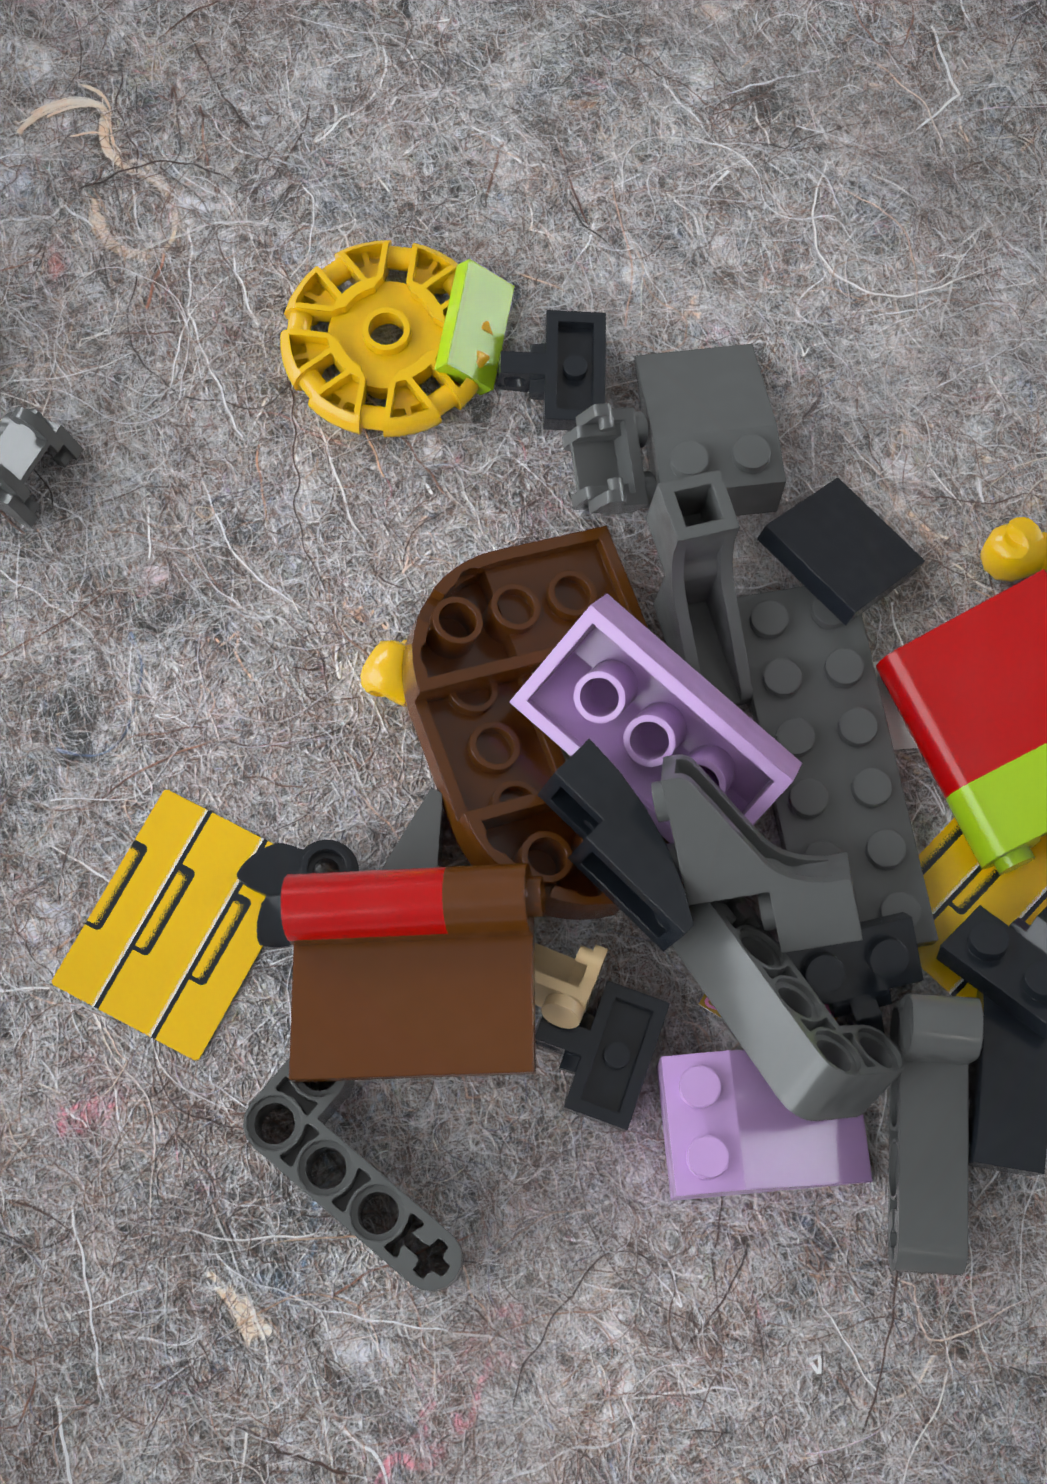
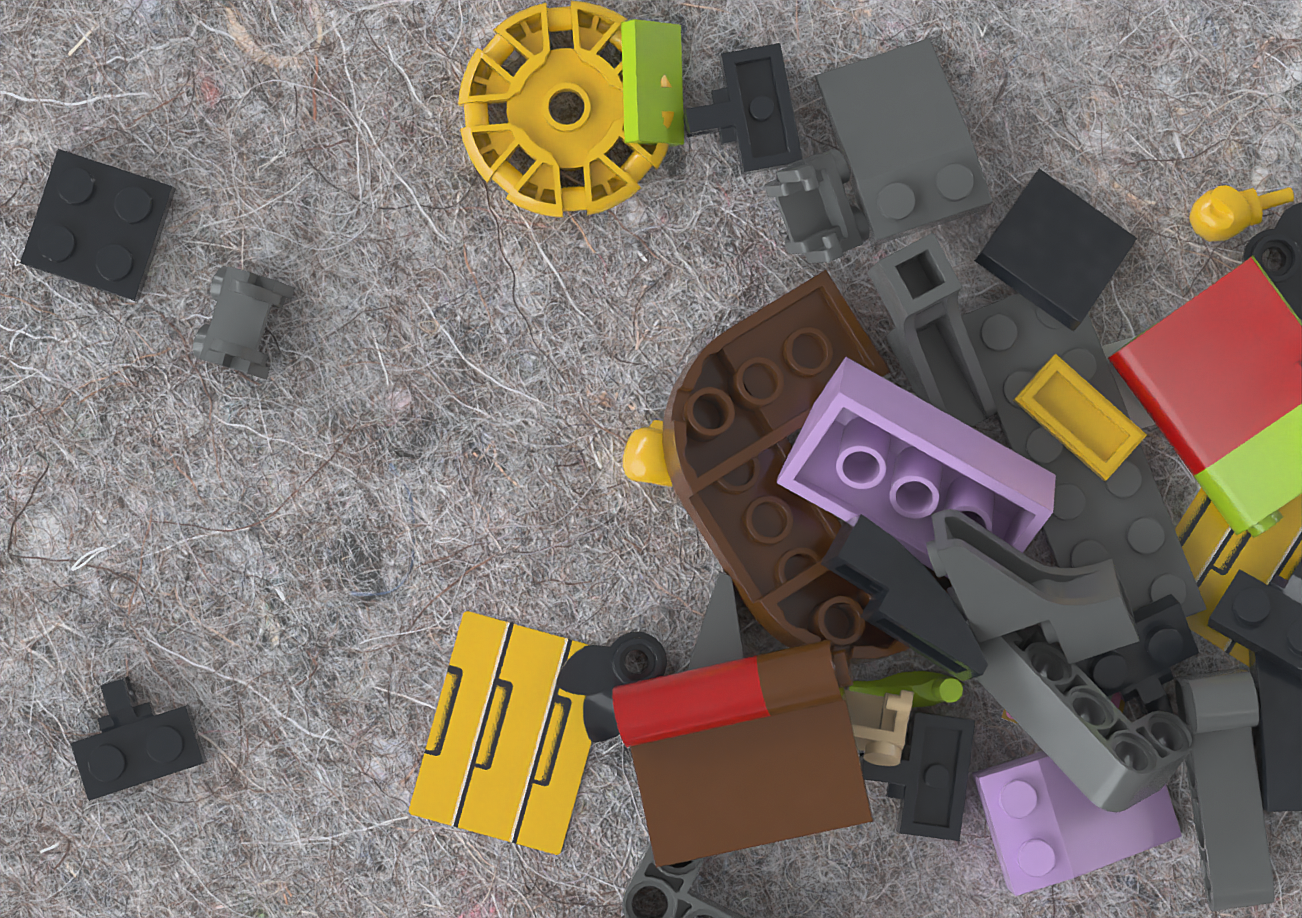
camera: 10 degrees left, 15 degrees up
none -> lime bar [849,671,965,708]
none -> yellow tile [1013,354,1147,481]

